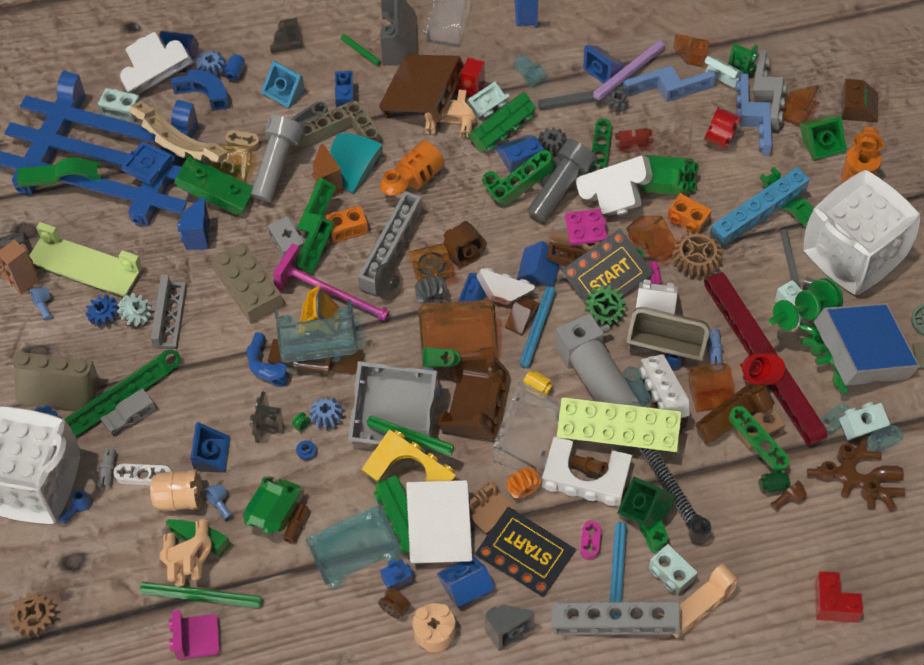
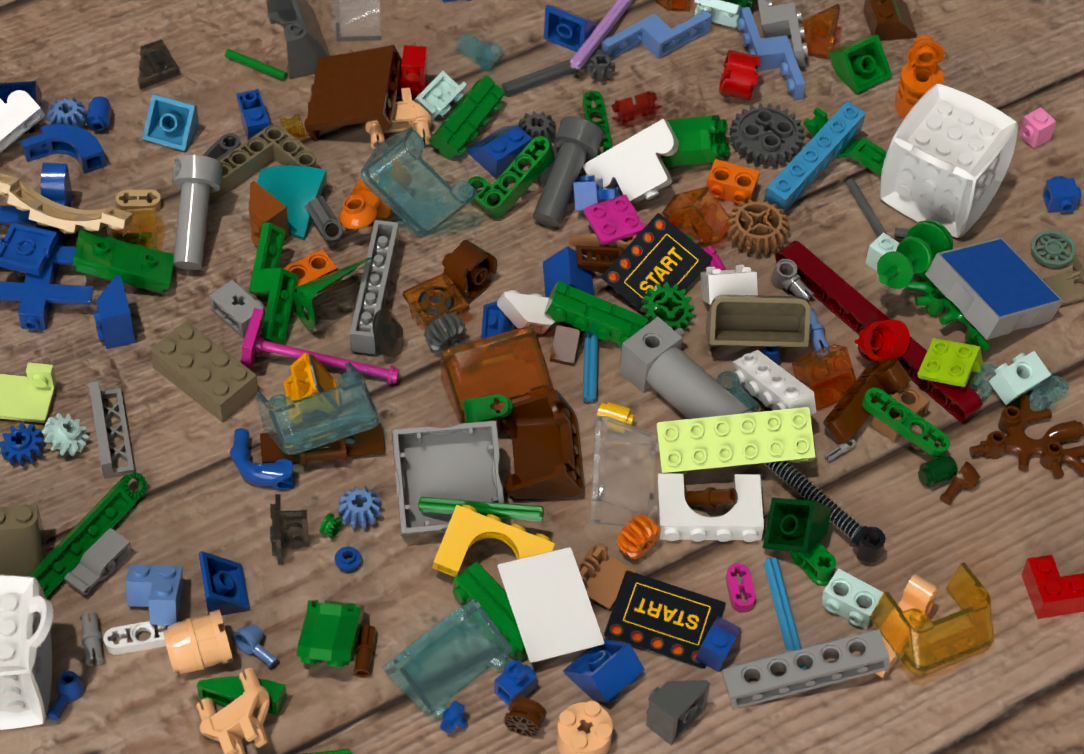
camera: 20 degrees left, 5 degrees down
none -> medium blue brick [125,564,184,625]
none -> clear yellow wheel [280,114,305,137]
none -> green piece [294,257,372,331]
none -> dark grey piece [305,195,344,244]
none -> clear light blue windscreen [361,127,478,236]
none -> blue plant [440,701,467,733]
none -> green brick [544,281,648,348]
none -> brick [573,175,619,210]
none -> blue slope [695,616,741,672]
none -> dark grey gear [729,103,805,166]
none -> light grey pin [771,259,814,302]
none -> light grey pin [824,438,857,462]
none -> clear yellow windscreen [869,562,994,676]
none -> lime bracket [918,338,983,387]

